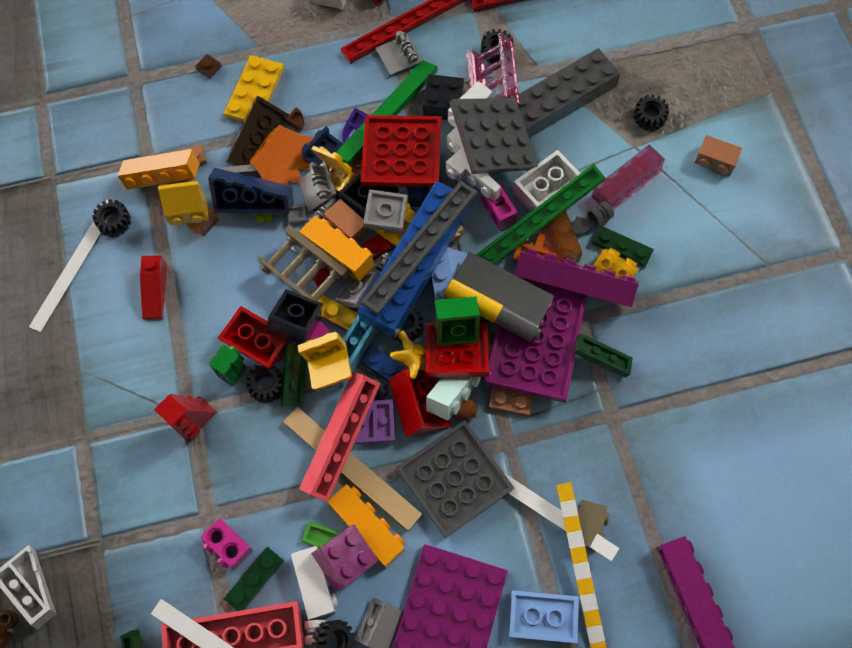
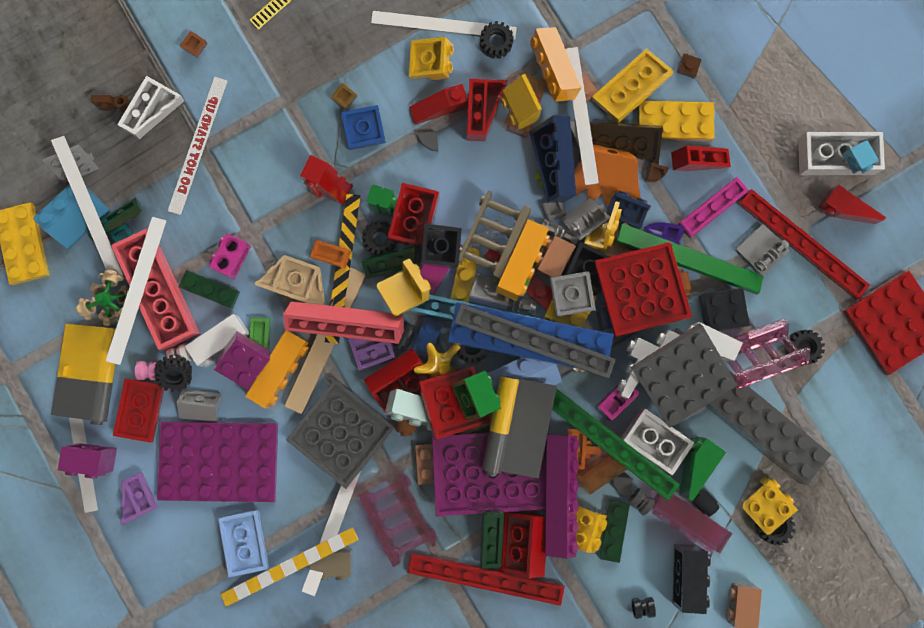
camera: 70 degrees right, 15 degrees up
none -> clear sticker [168,77,227,215]
none -> tan wing [254,255,325,305]
none -> orange tile [310,240,351,269]
none -> sticker [325,194,361,344]
none -> pearl gold plate [331,83,358,110]
none -> blue plate [341,105,386,150]
none -> clear pink fence [359,472,438,567]
none -> red tile [407,552,565,606]
none -> yellow plate [409,37,454,80]
none -> dark grey tile [418,131,438,151]
none -> red wedge [467,78,507,142]
none -> red slope [499,512,546,579]
none -> white sticker [565,47,599,185]
none -> yellow plate [592,48,673,123]
none -> black wheel [632,597,656,619]
none -> red slope [671,146,731,171]
none -> black brick [672,544,711,614]
none -> dark pink tile [678,177,749,238]
none -> green slope [679,436,726,501]
none -> black brick [691,487,720,517]
none -> yellow bracket [742,476,798,534]

